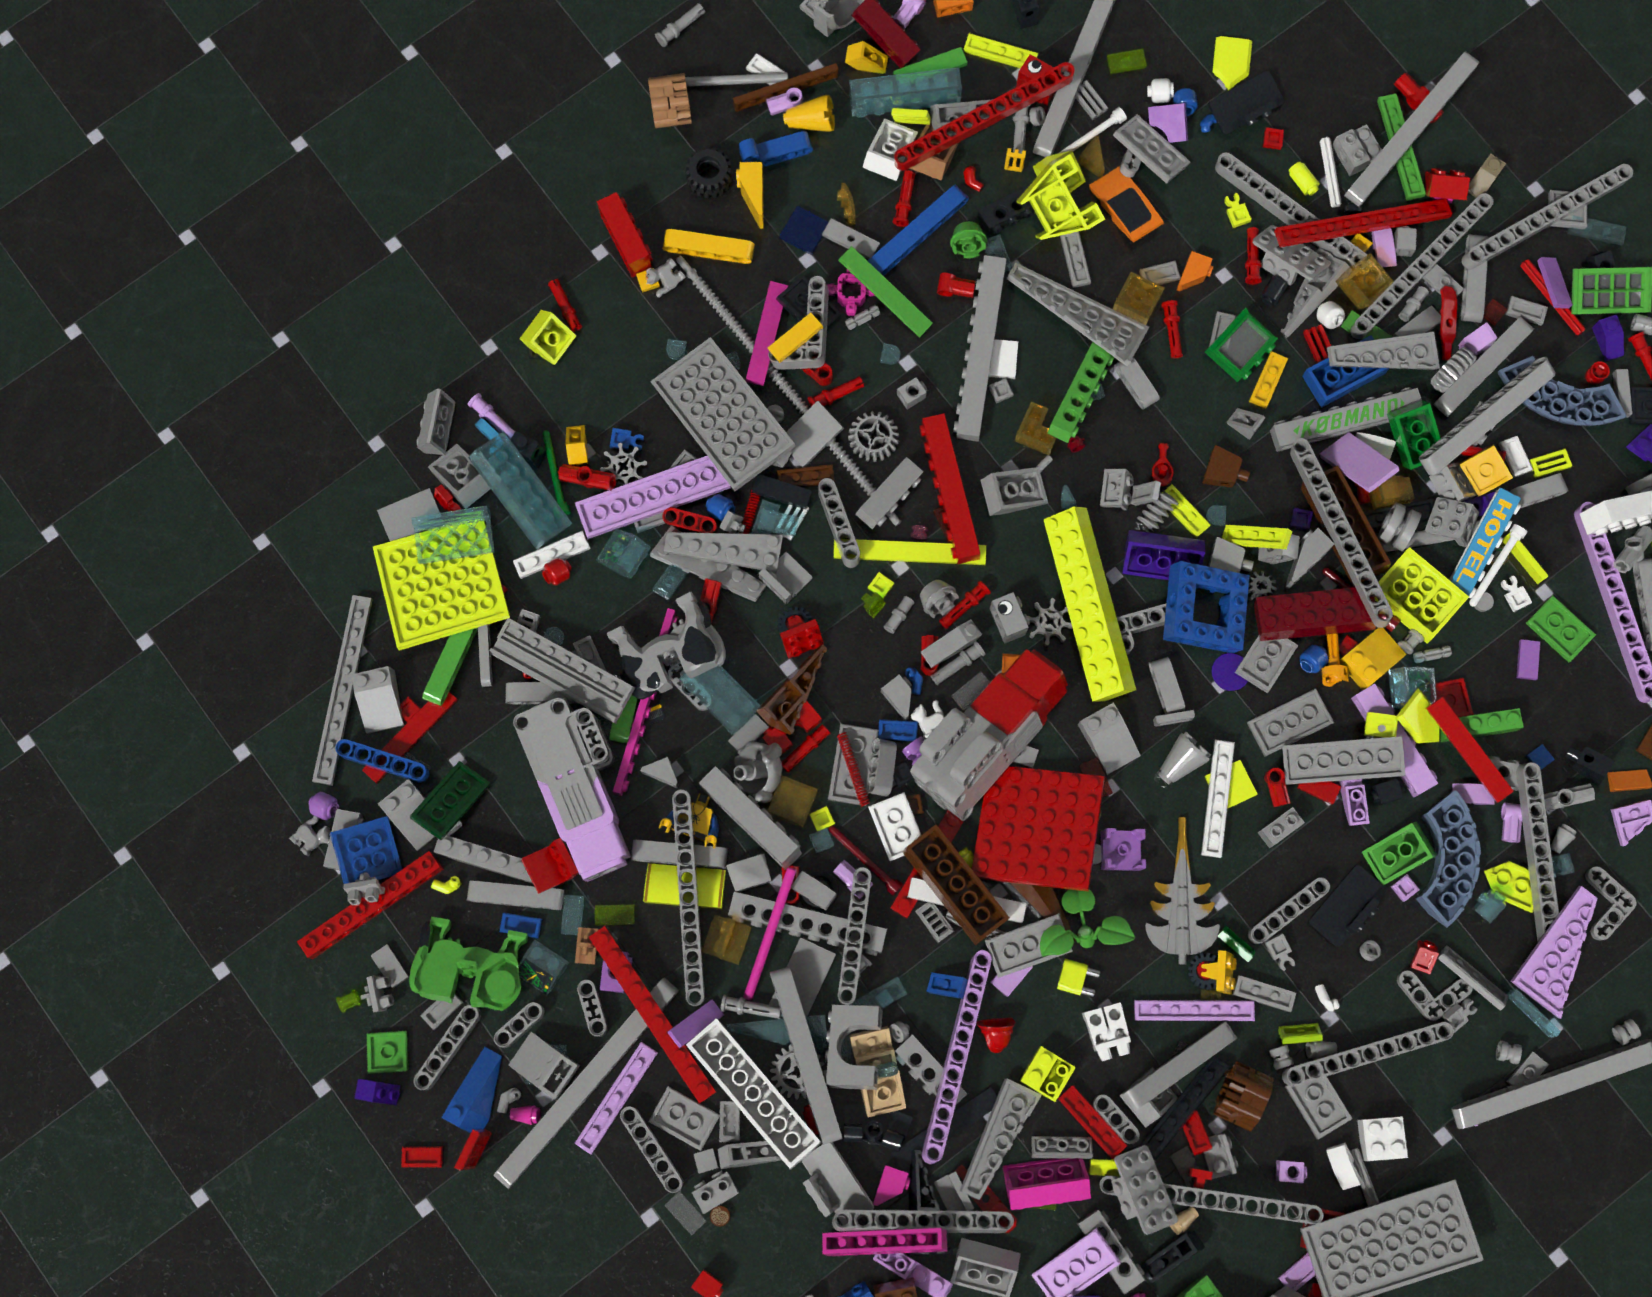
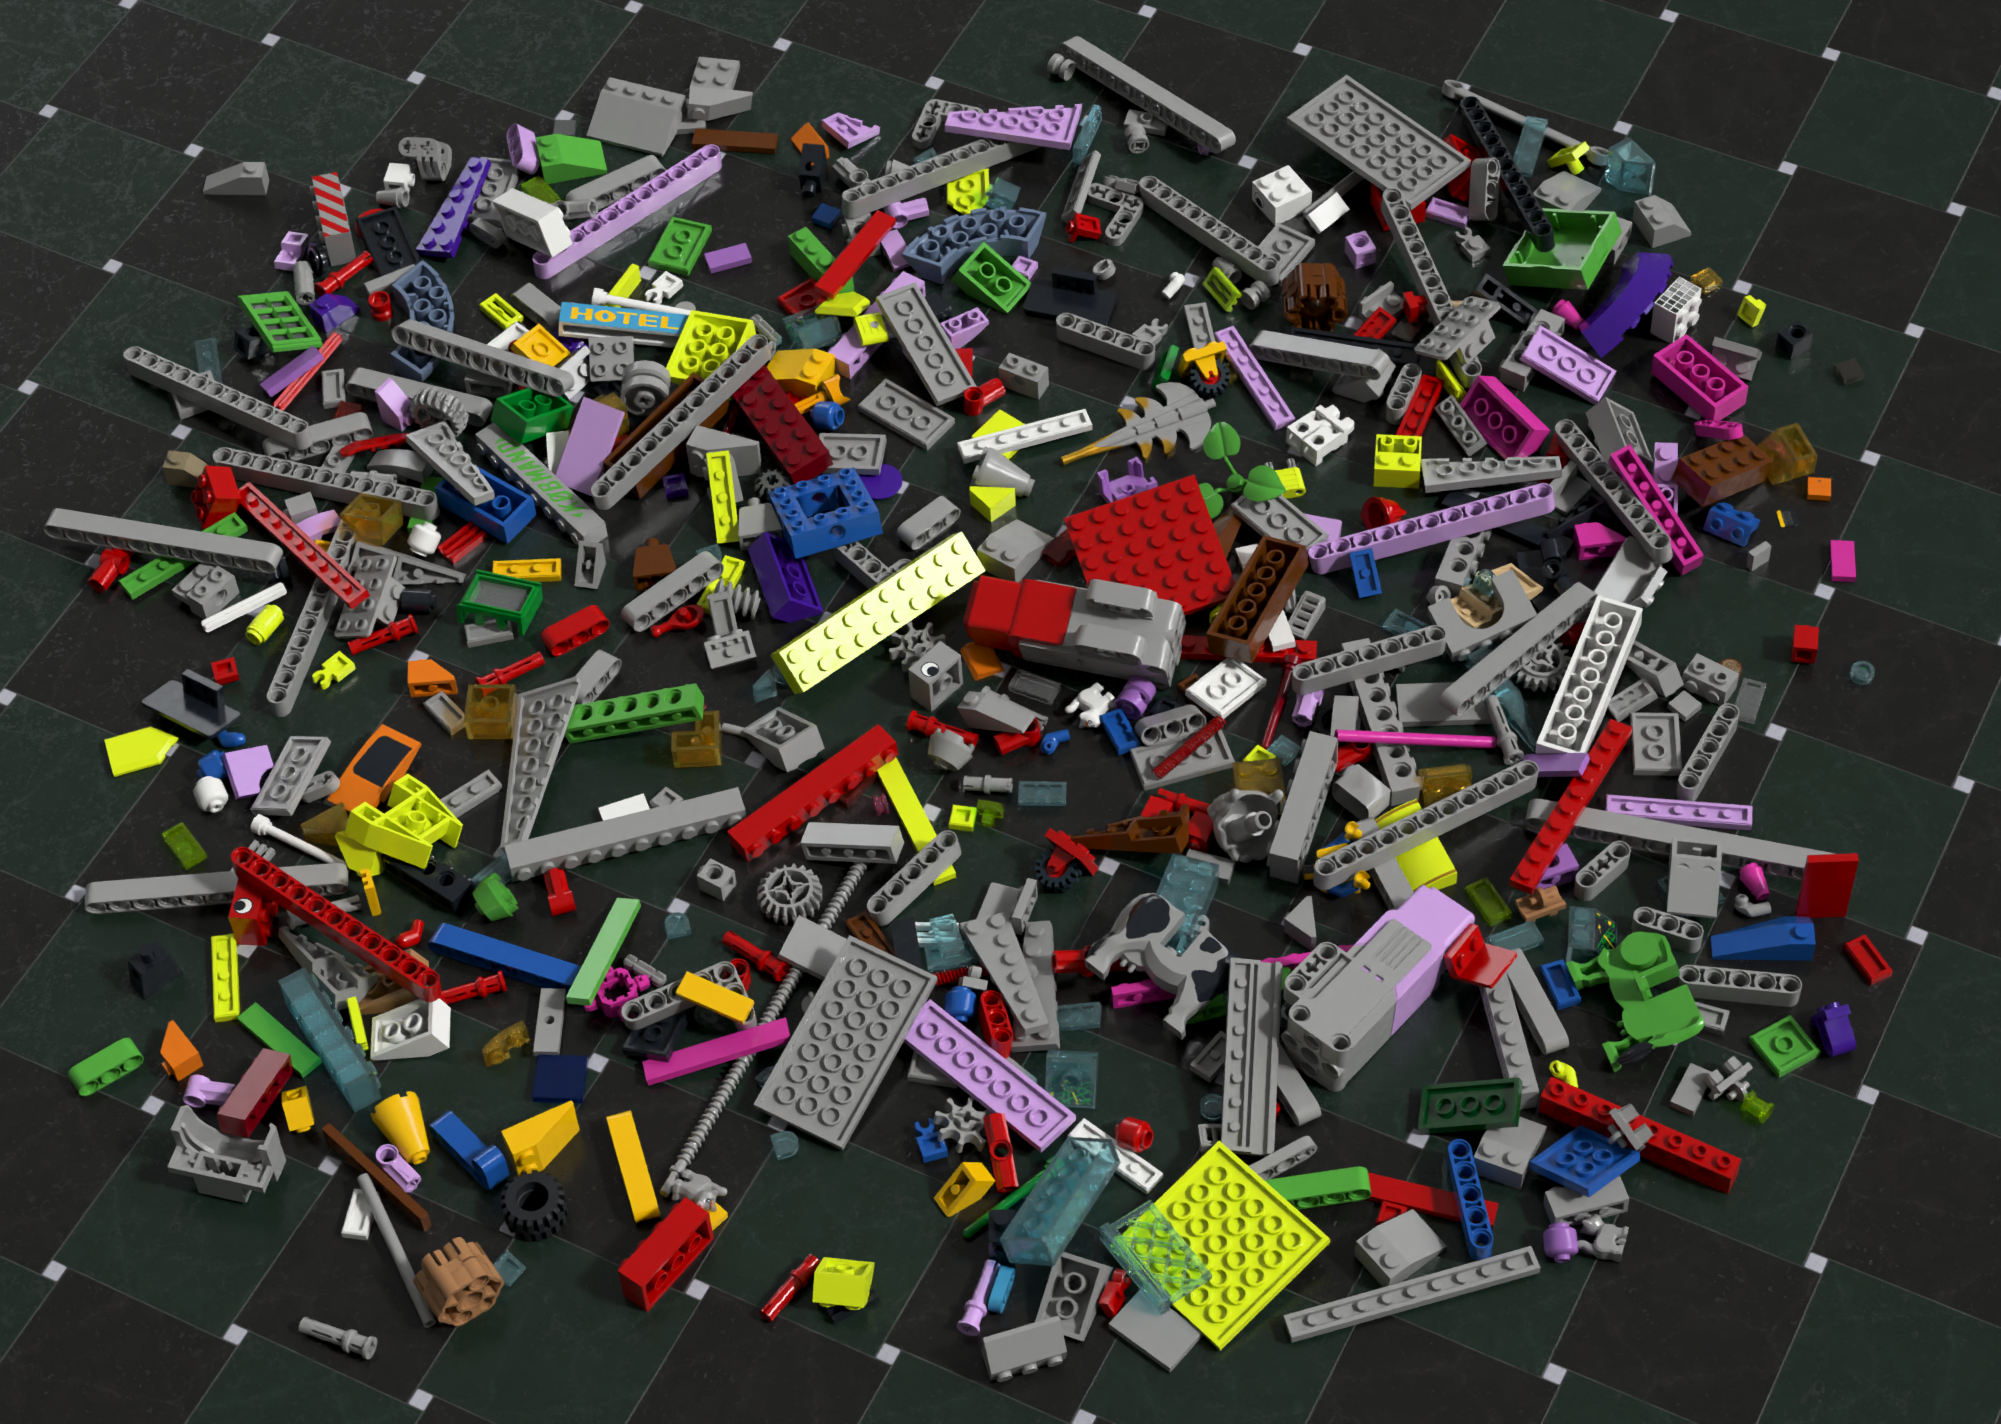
camera: 115 degrees left, 25 degrees down
light grey slope [881,675,912,721] -> none
light grey tile [1153,710,1195,727] -> none
none -> clear light blue slope [493,1250,526,1287]
none -> red beam [540,605,610,656]
none -> light grey beam [621,551,724,632]
none -> neon yellow slope [969,486,1016,522]
none -> clear light blue plate [1018,781,1067,806]
none -> light grey plate [1455,227,1491,262]

